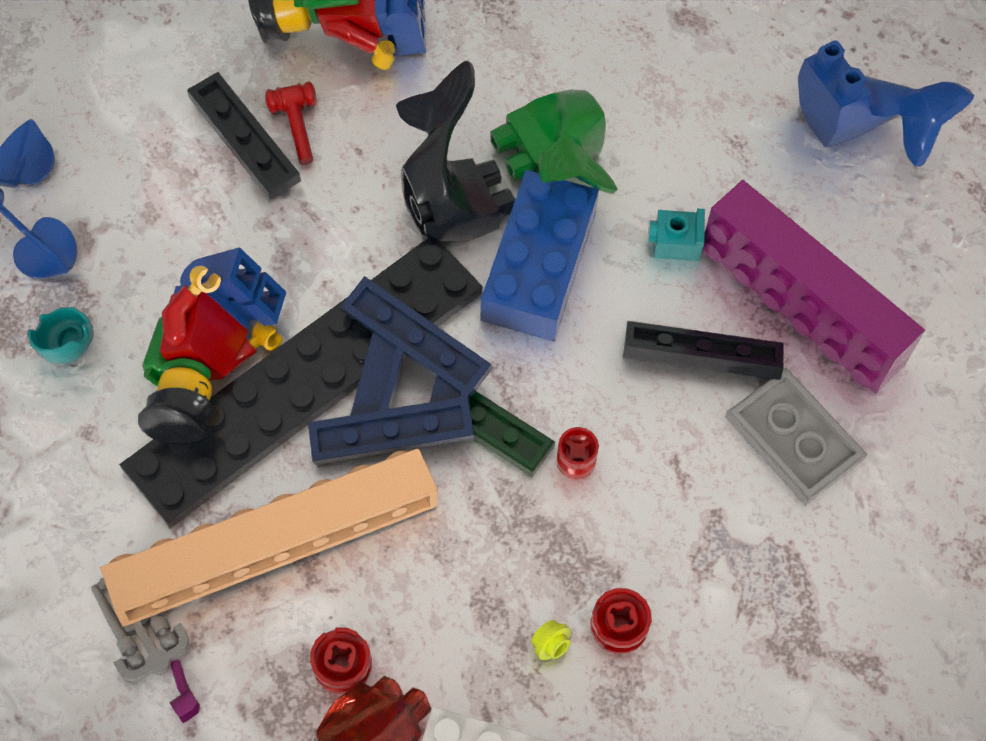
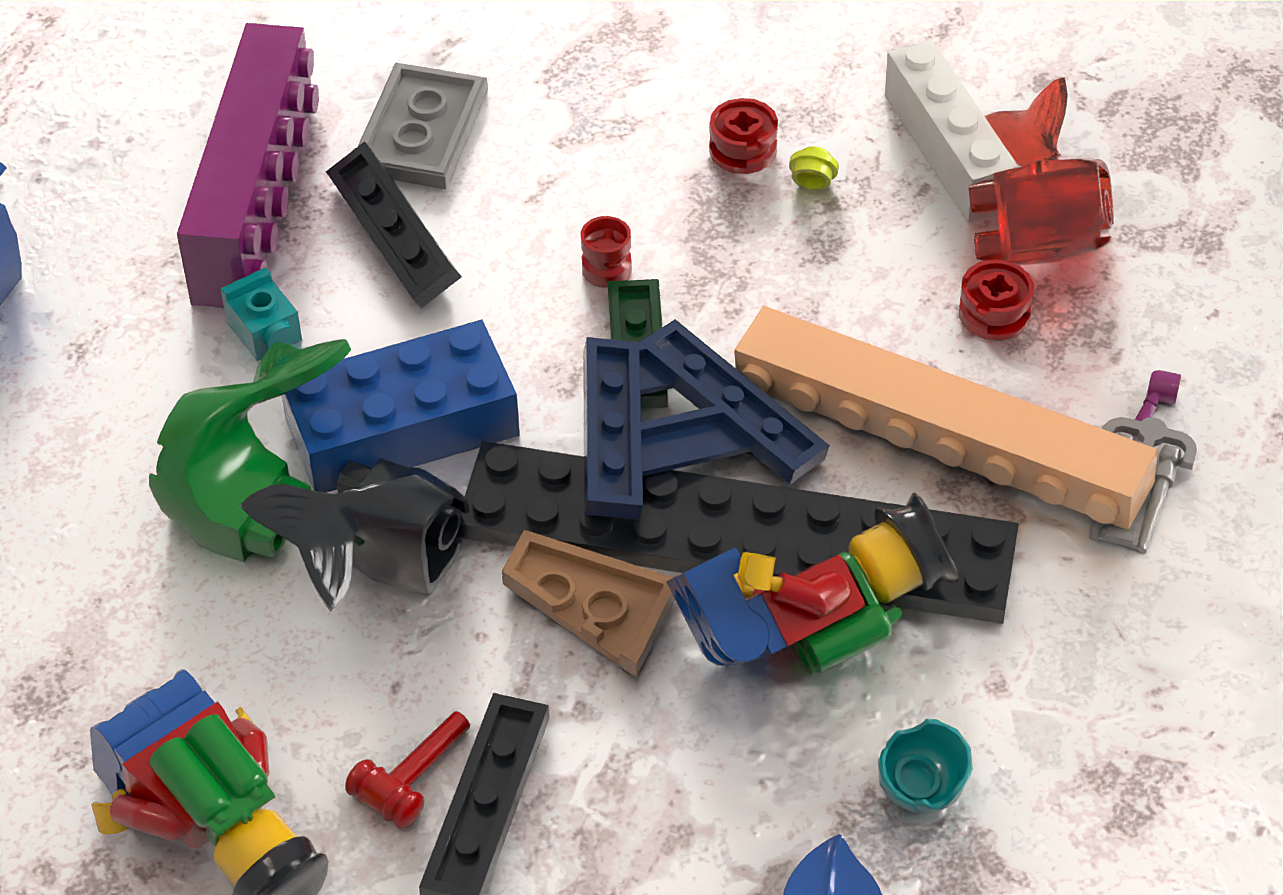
camera: 125 degrees left, 15 degrees down
none -> medium nougat wing [502,530,675,678]

